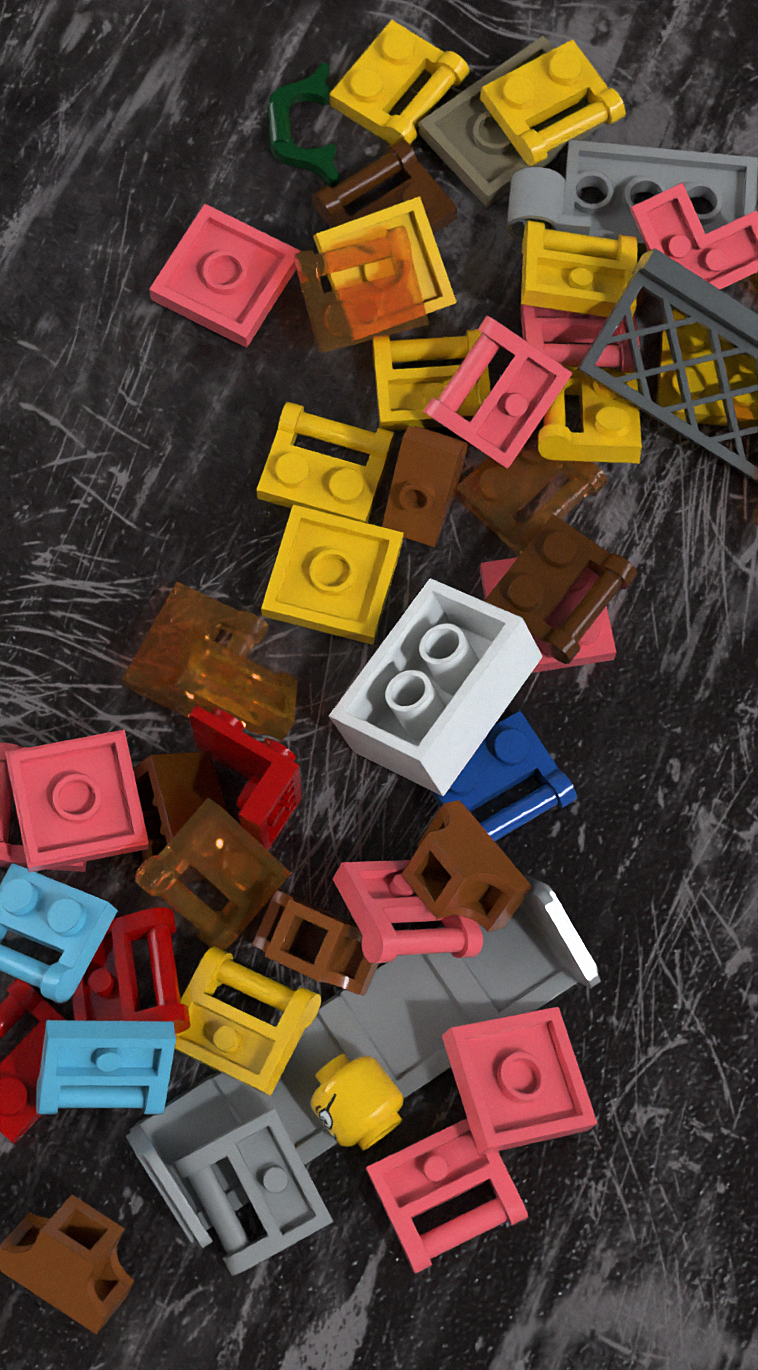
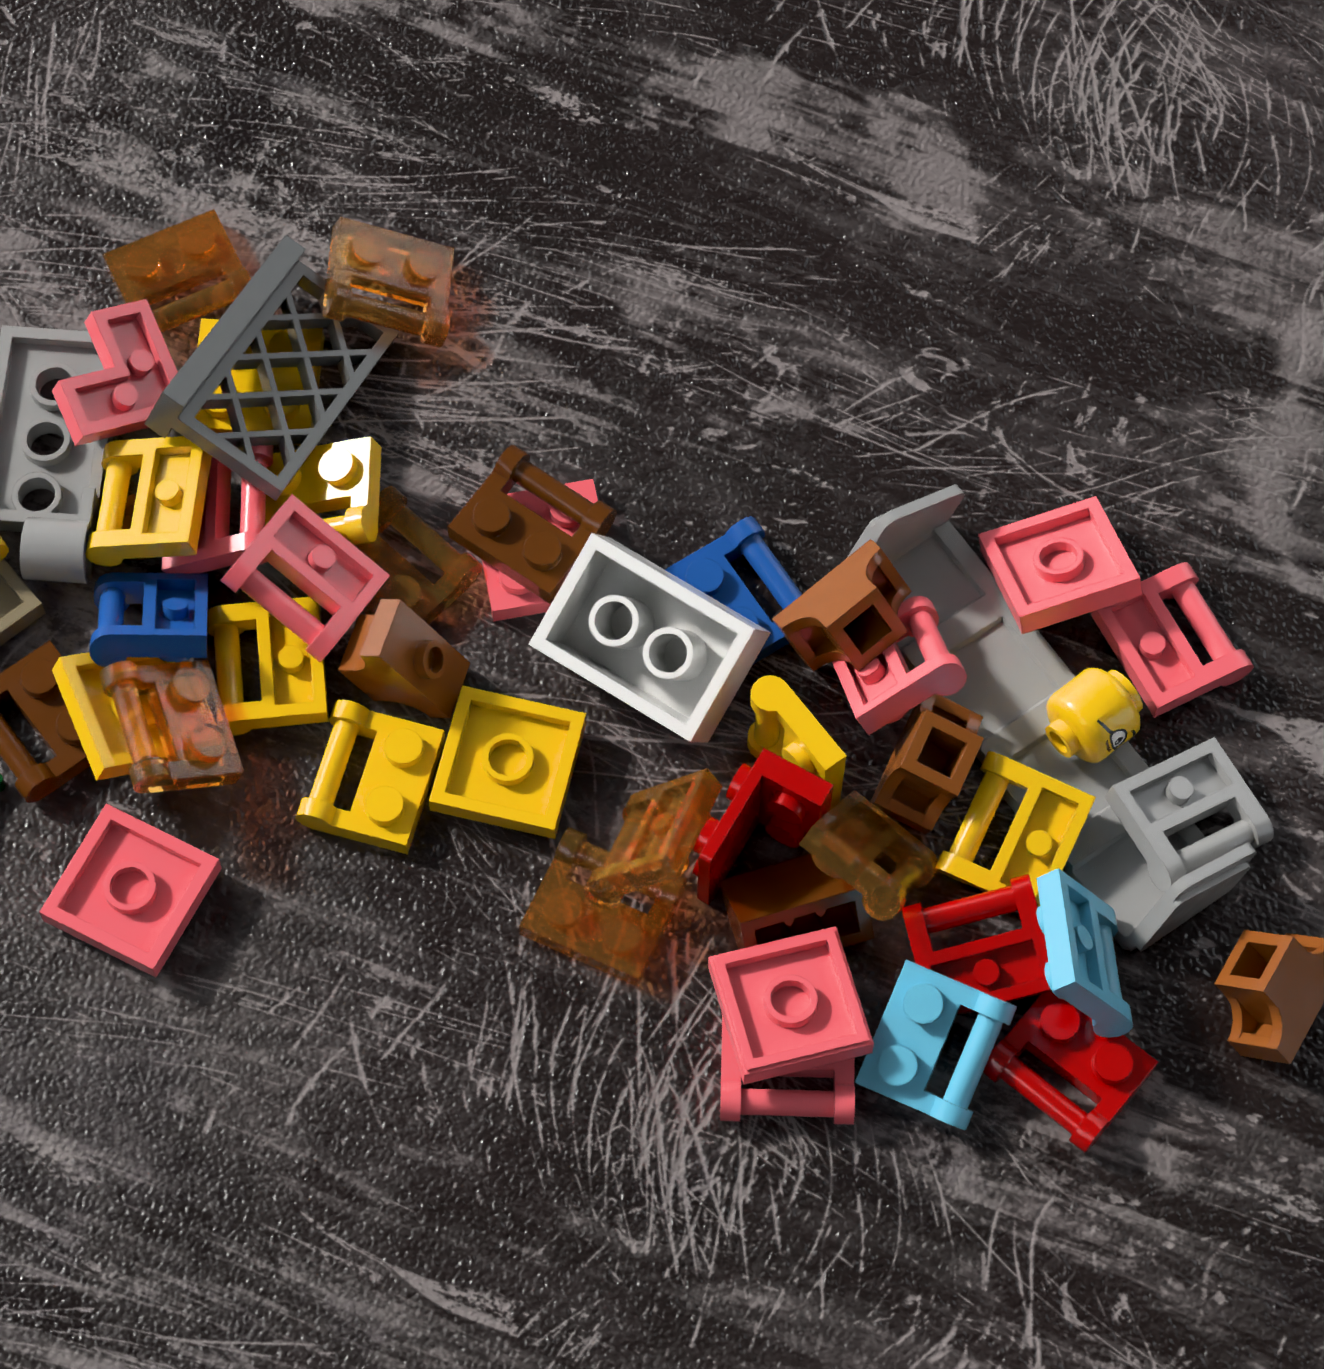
camera: 90 degrees left, 5 degrees down
none -> blue plate [89,572,208,668]
none -> yellow plate [747,675,846,810]

